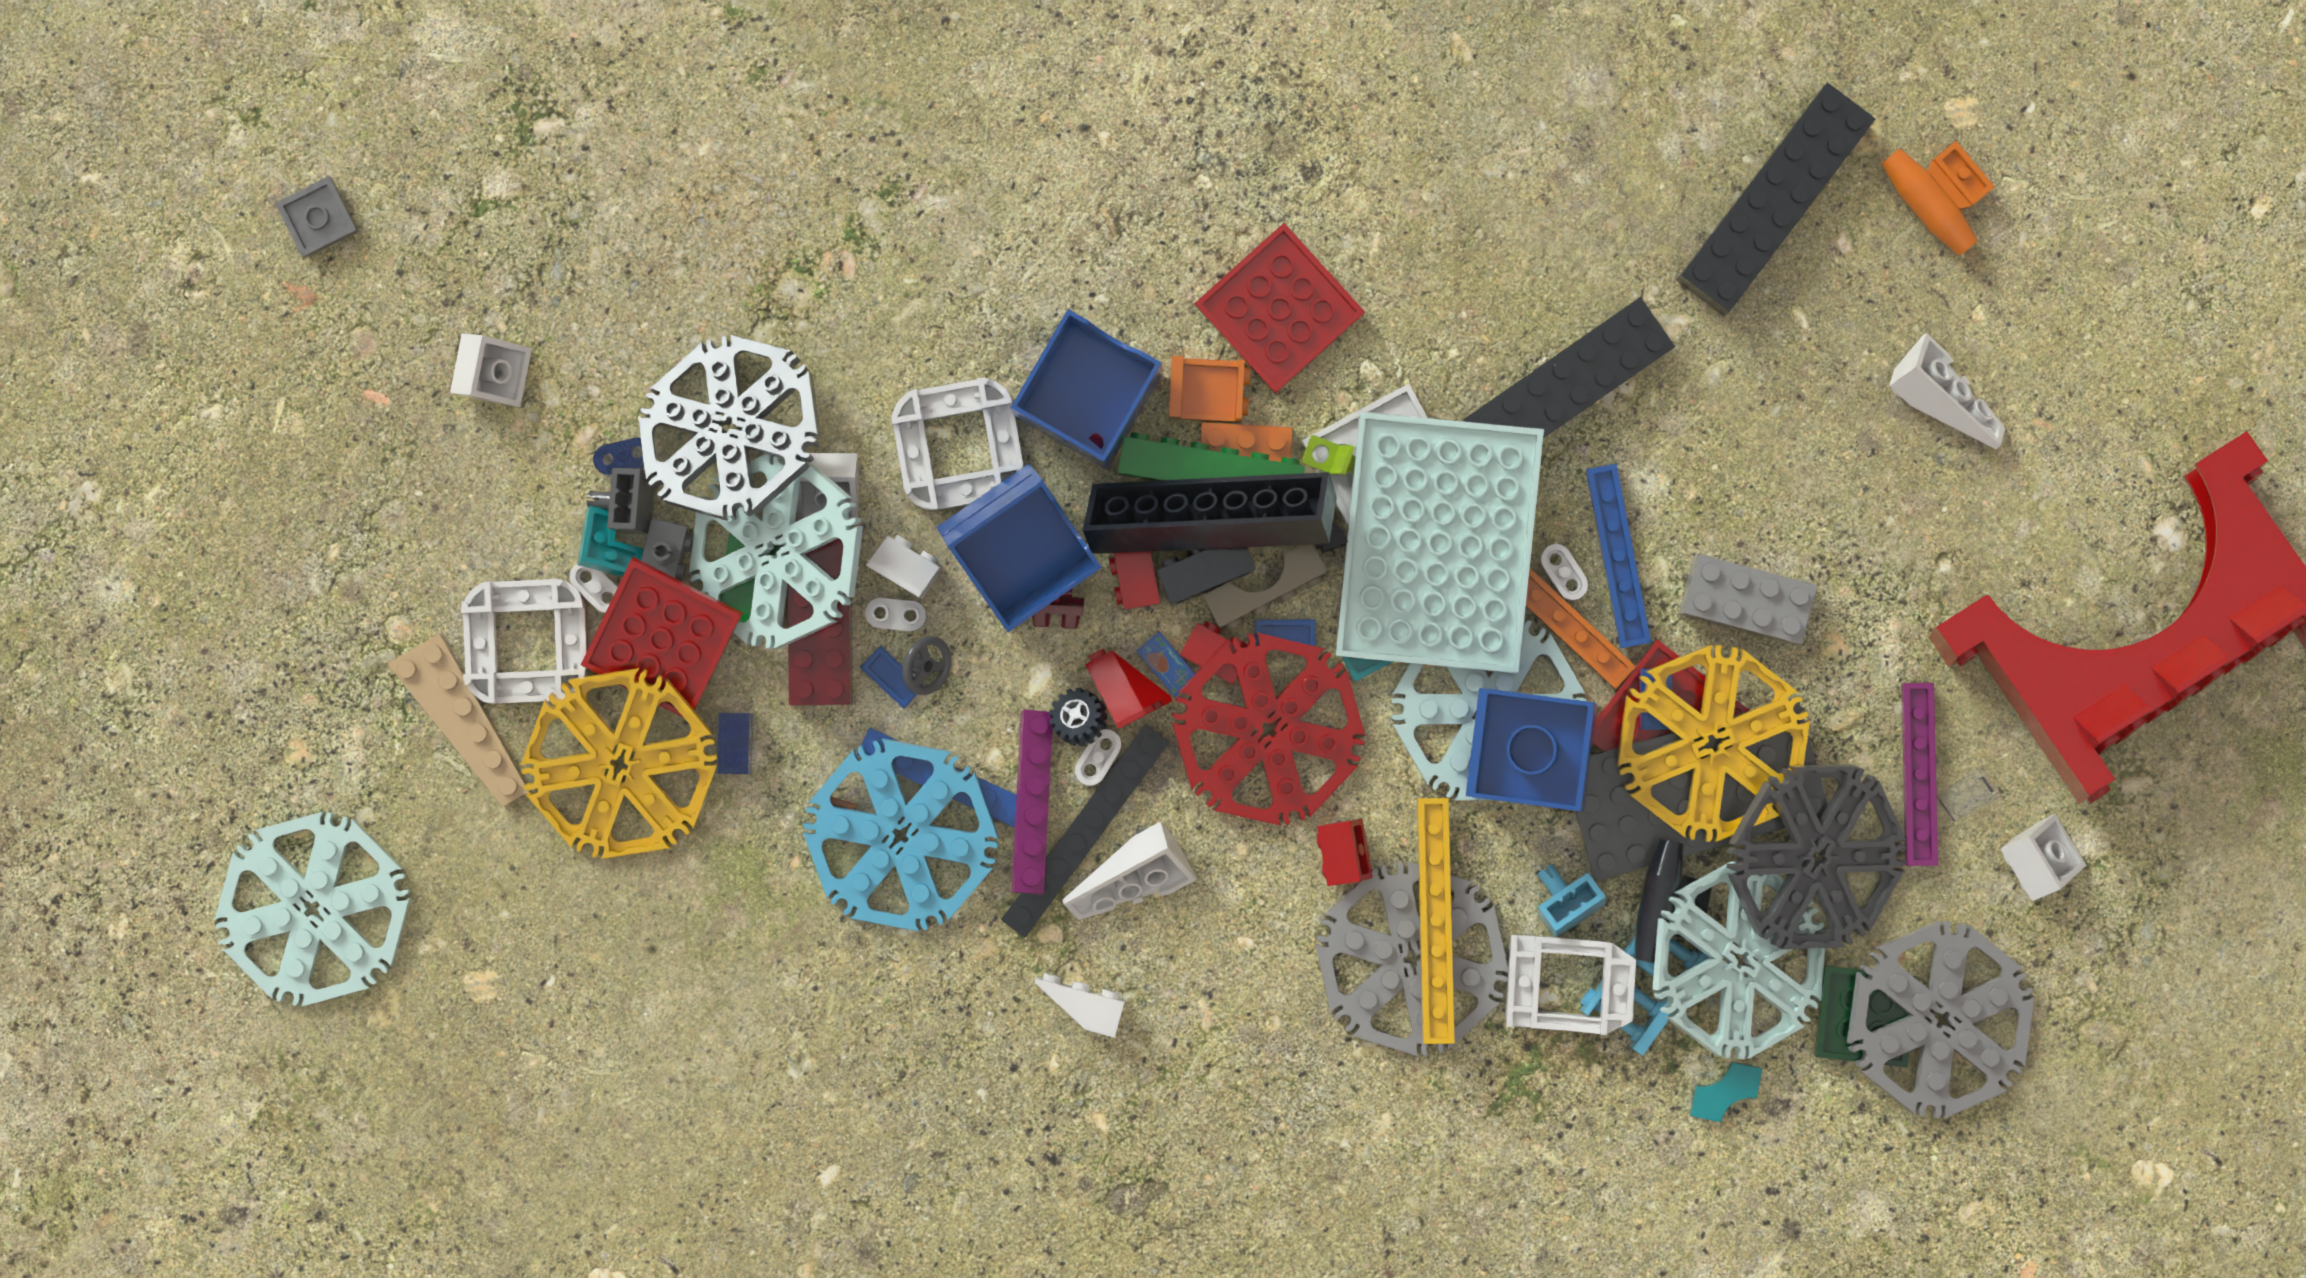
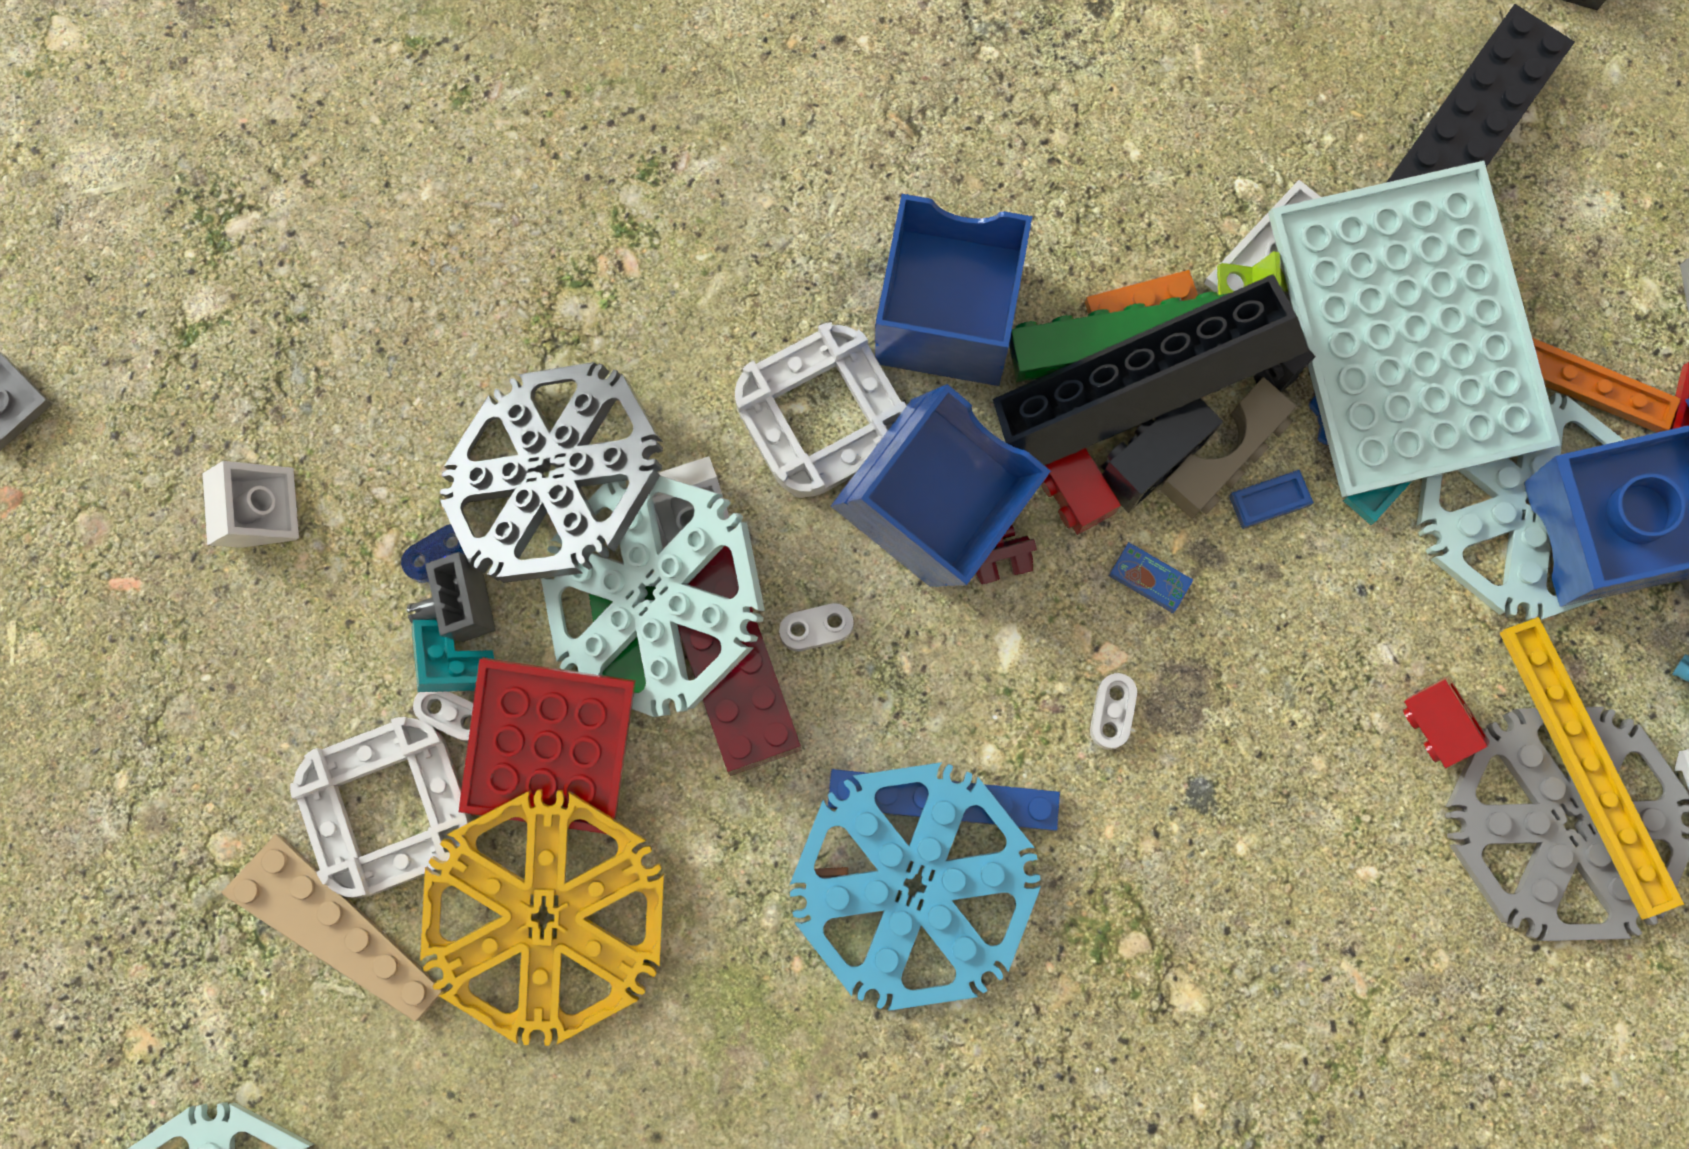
camera: 20 degrees left, 10 degrees down
dark grey brick [641,518,694,582] -> none
clear blue brick [717,713,753,775] -> none
blue tile [860,645,924,709] -> none
white slope [866,535,941,600] -> none
dark grey piece [902,636,952,695] -> none
black plate [1001,724,1169,937] -> none
magenta plate [1011,709,1053,895] -> none
white slope [1035,973,1125,1038] -> none
black wheel [1049,688,1108,746] -> none
white wedge [1062,822,1197,920] -> none
red slope [1085,648,1173,729] -> none
orange panel [1169,356,1250,423] -> none
red plate [1171,632,1366,826] -> none
red brick [1180,621,1247,685] -> none
red plate [1194,223,1365,394] -> none
white plate [1540,544,1588,600] -> none
blue plate [1585,464,1651,648] -> none

